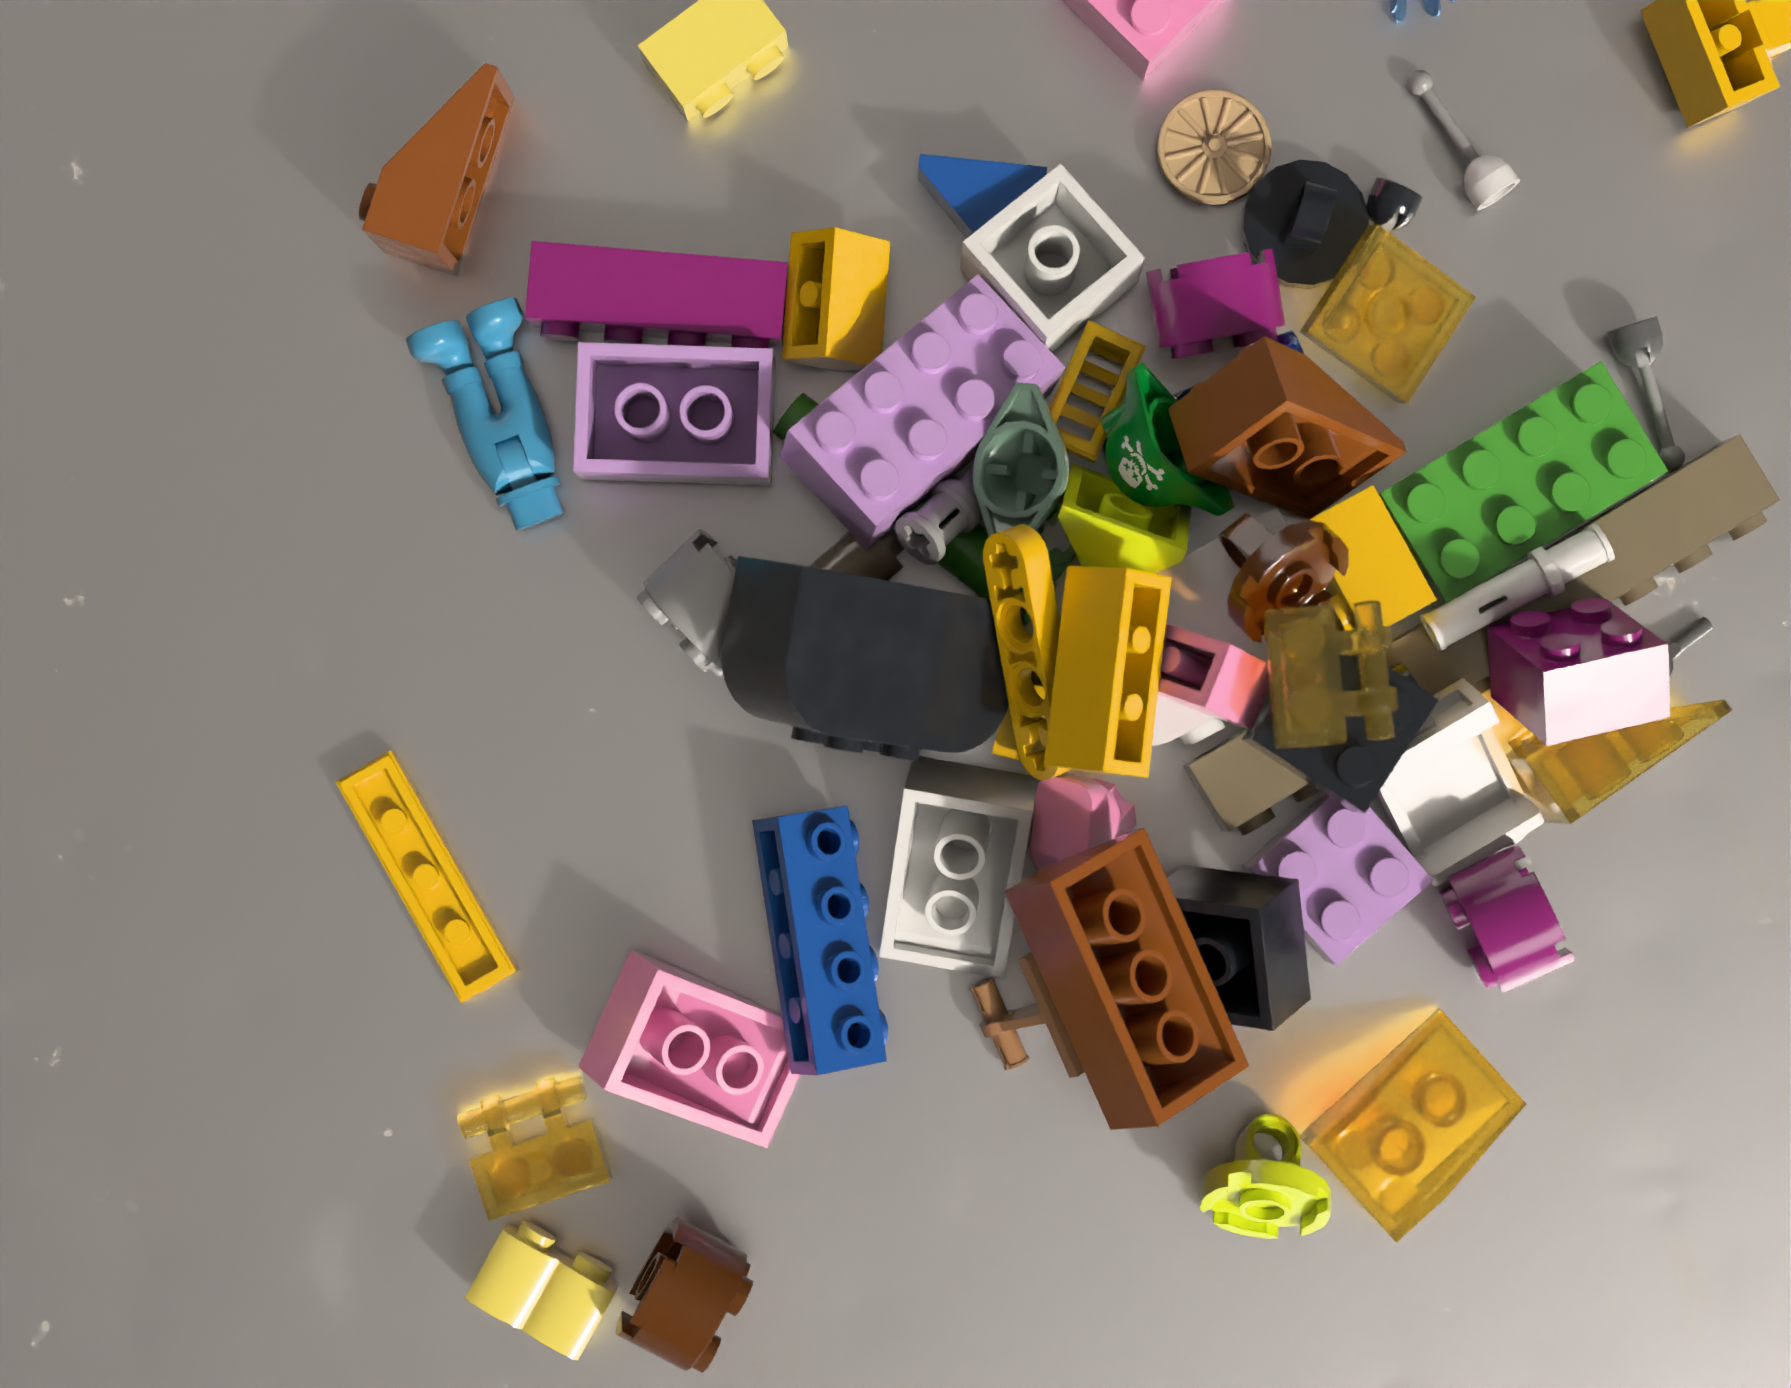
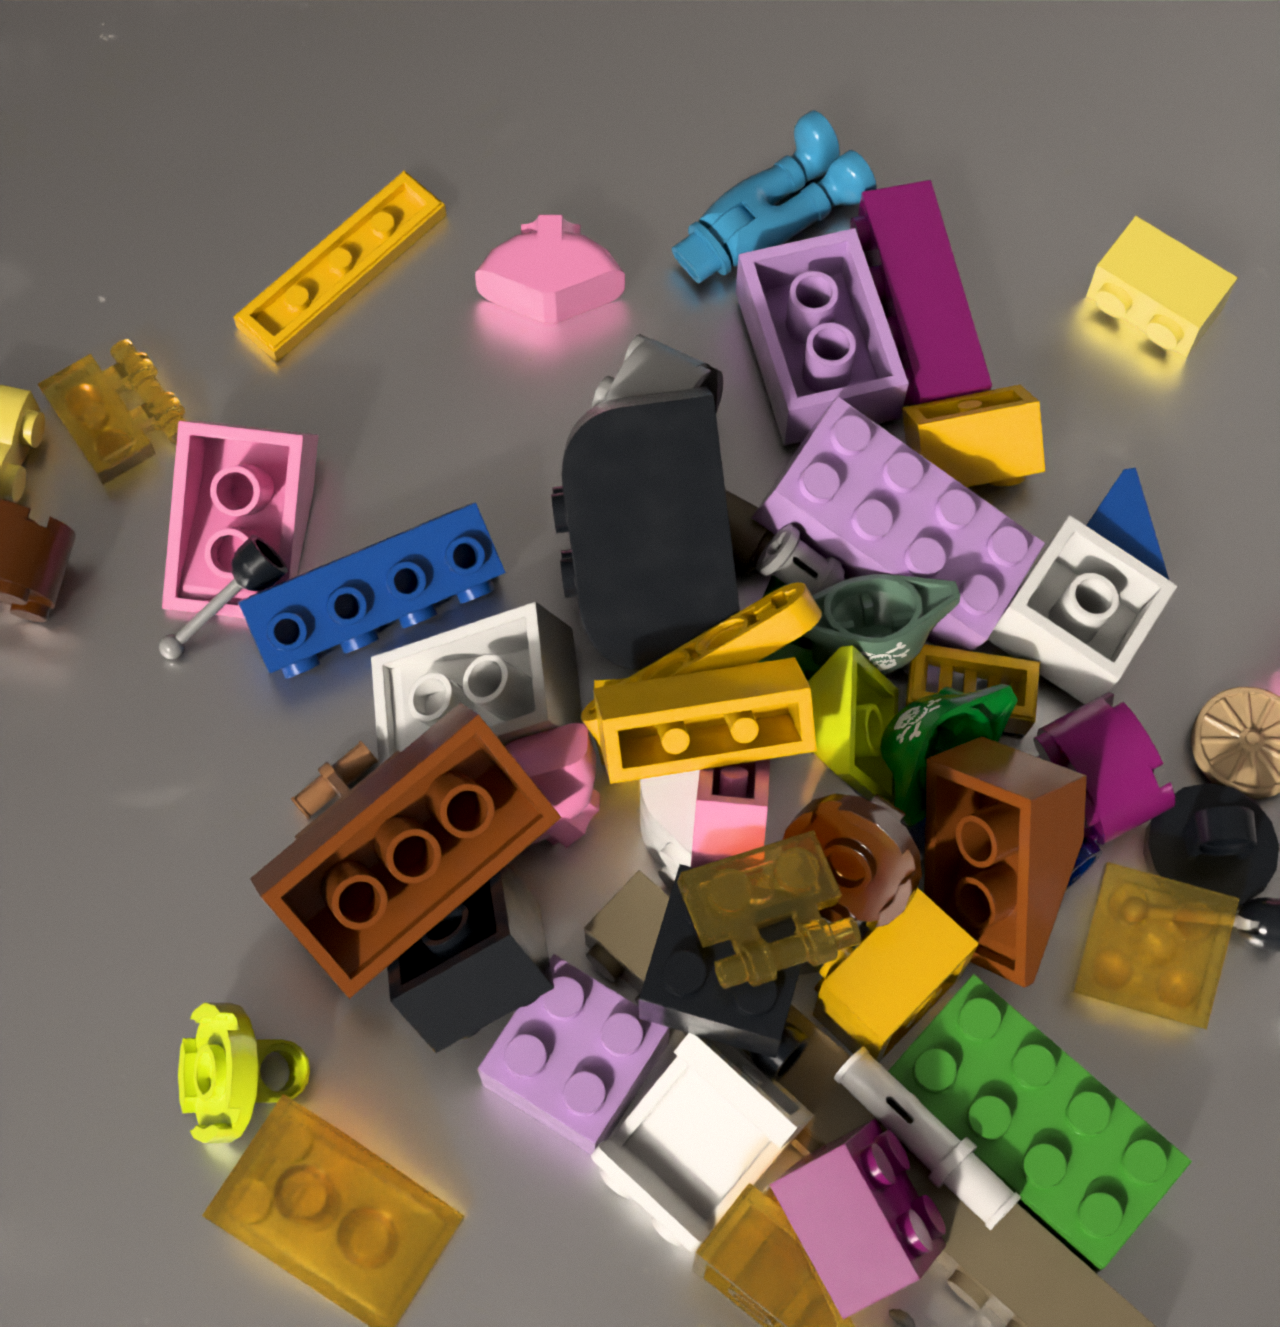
camera: 70 degrees right, 20 degrees down
dark orange slope [359,63,515,276] -> none
magenta brick [1439,844,1575,994] -> none
hinge [1607,316,1685,470] -> none
none -> hinge [159,535,288,659]
none -> bright pink piece [475,215,625,323]

